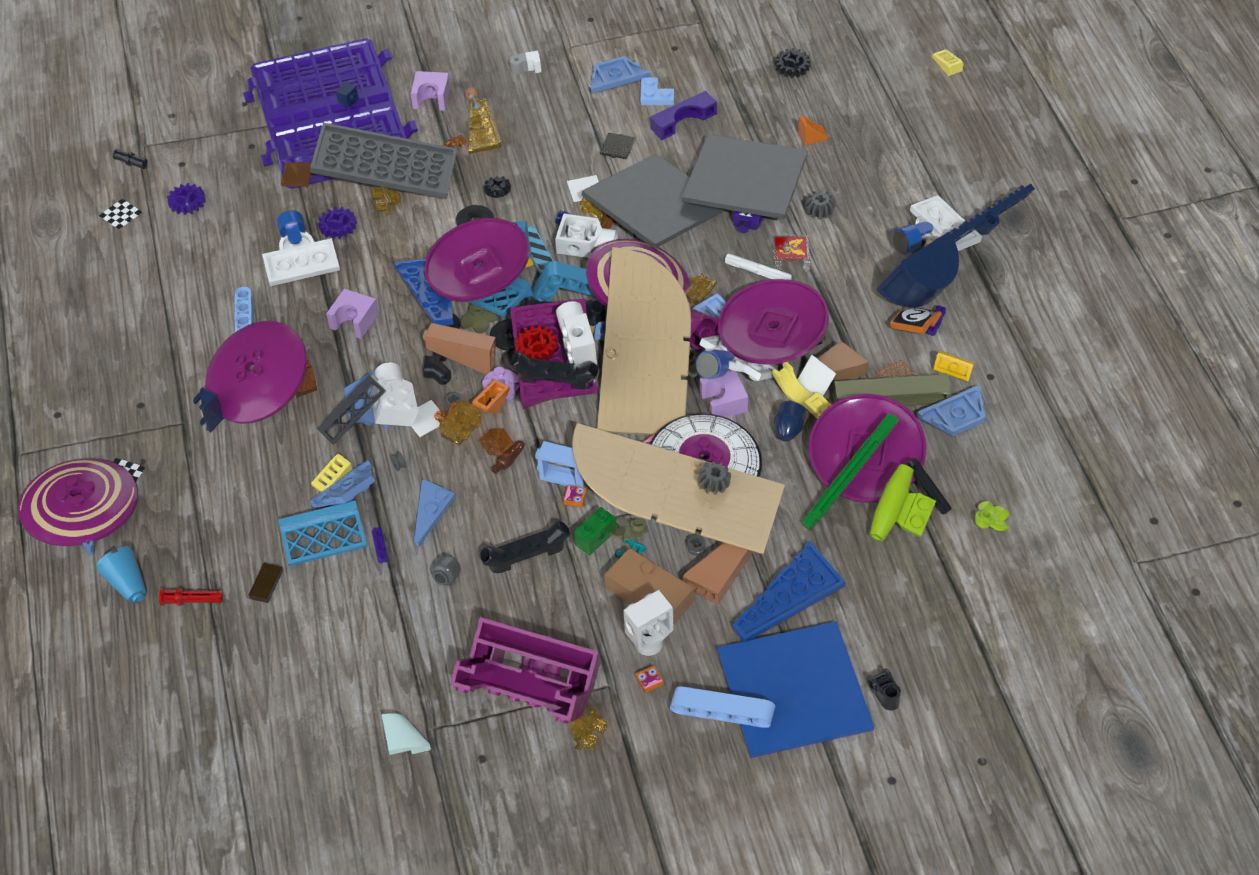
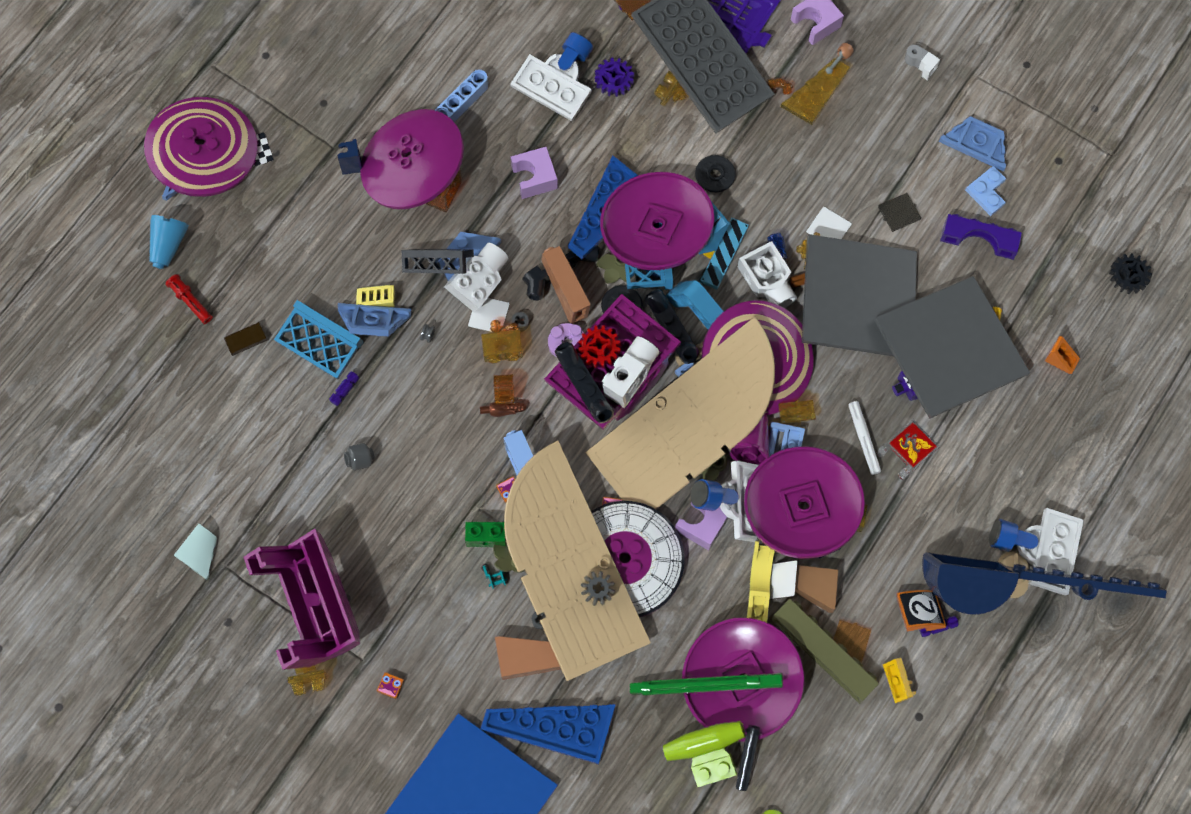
camera: 45 degrees right, 20 degrees up
medium blue wing [414,479,456,547] -> none
orange slope [472,379,510,414] -> none
black plate [480,521,570,573] -> none
black gear [483,176,511,198] -> none
medium nougat brick [604,548,694,625] -> none
white brick [624,590,673,656] -> none
light blue beam [670,686,775,728] -> none
dark blue helmet [774,401,807,442] -> none
dark grey gear [805,190,835,219] -> none
medium blue wing [917,385,986,436] -> none

